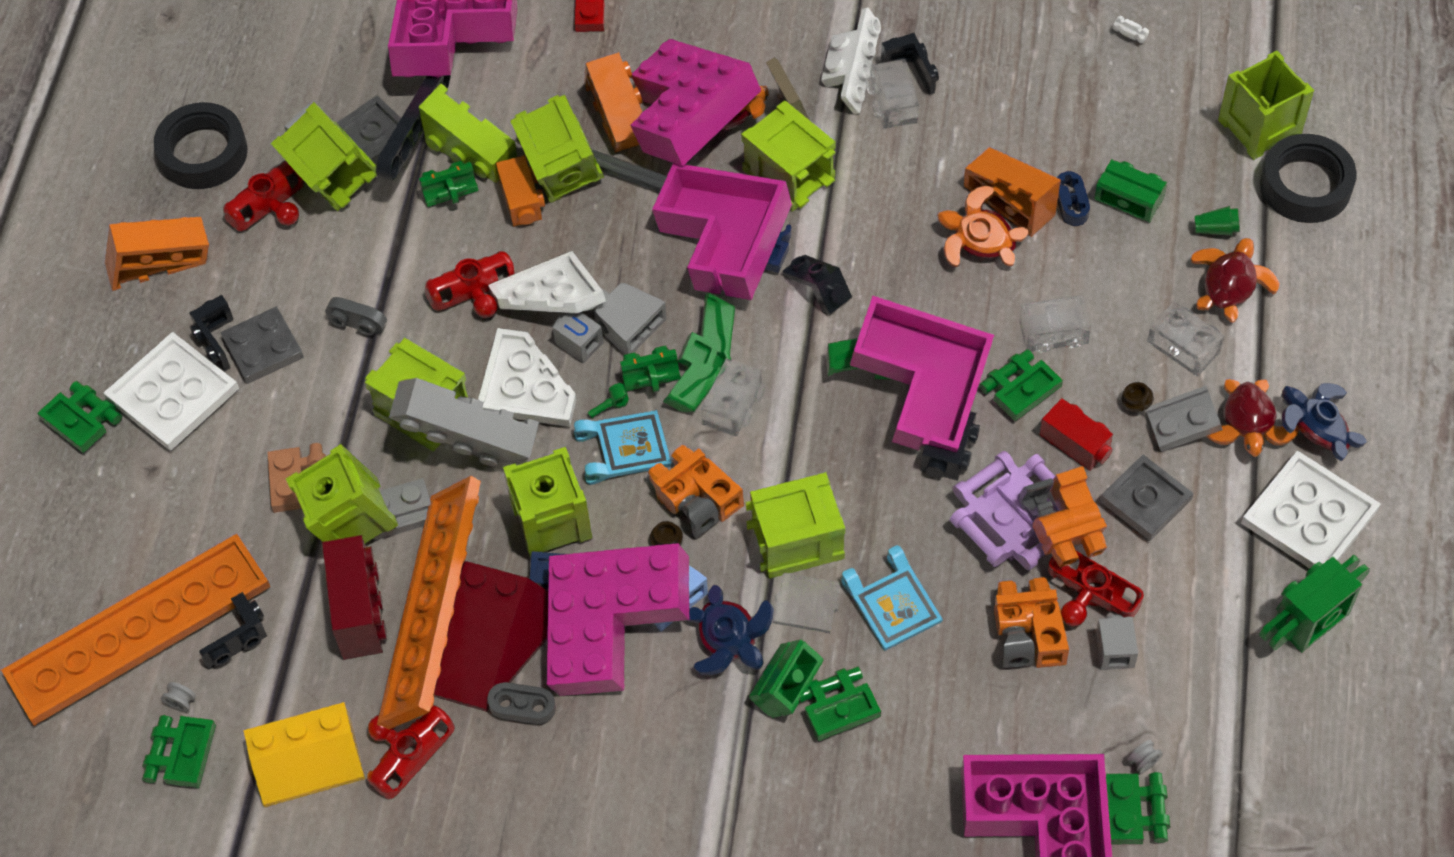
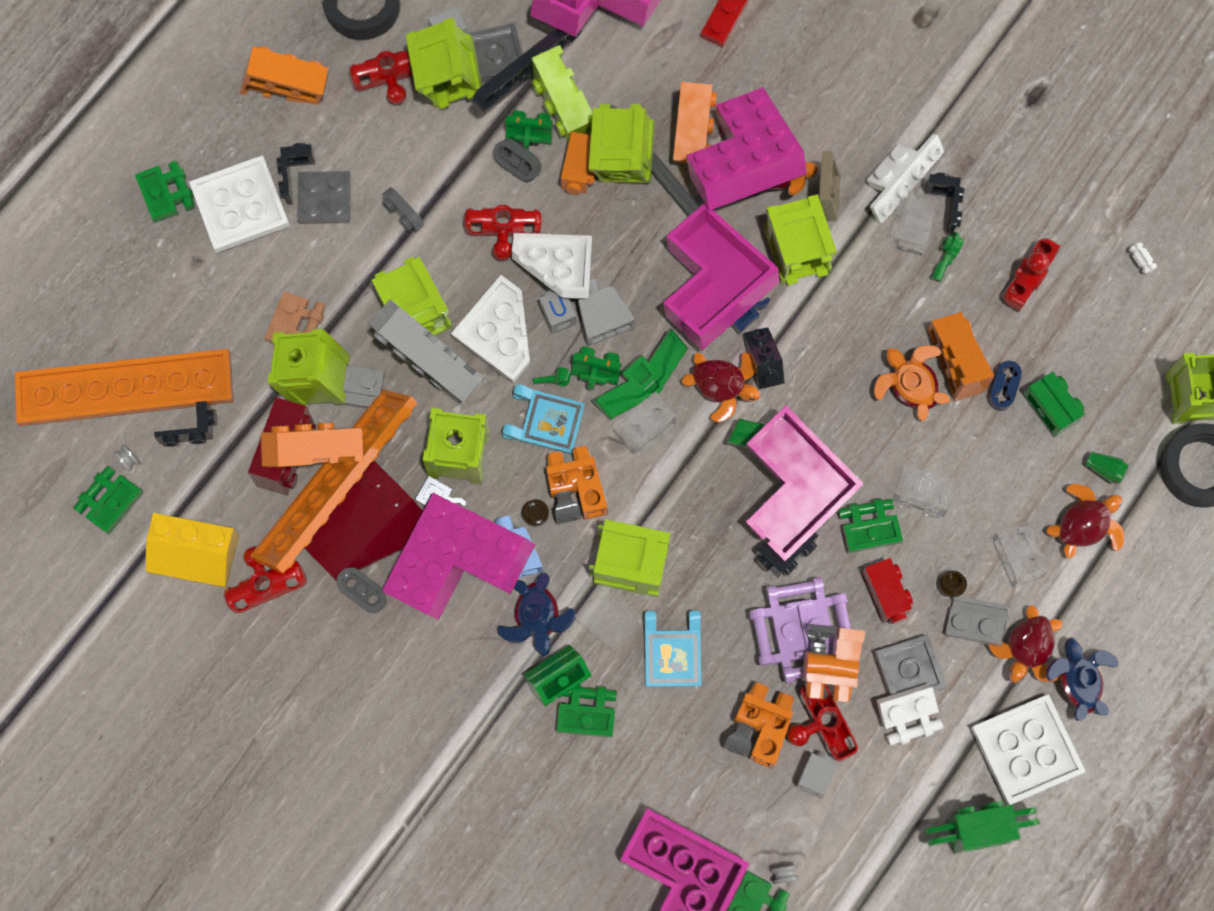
camera: 25 degrees right, 15 degrees up
none -> orange wedge [261,422,363,467]
none -> dark grey plate [494,138,541,181]
none -> animal [682,352,760,423]
none -> white plate [877,683,943,746]
none -> green plate [931,232,964,282]
none -> red piece [1003,238,1061,312]

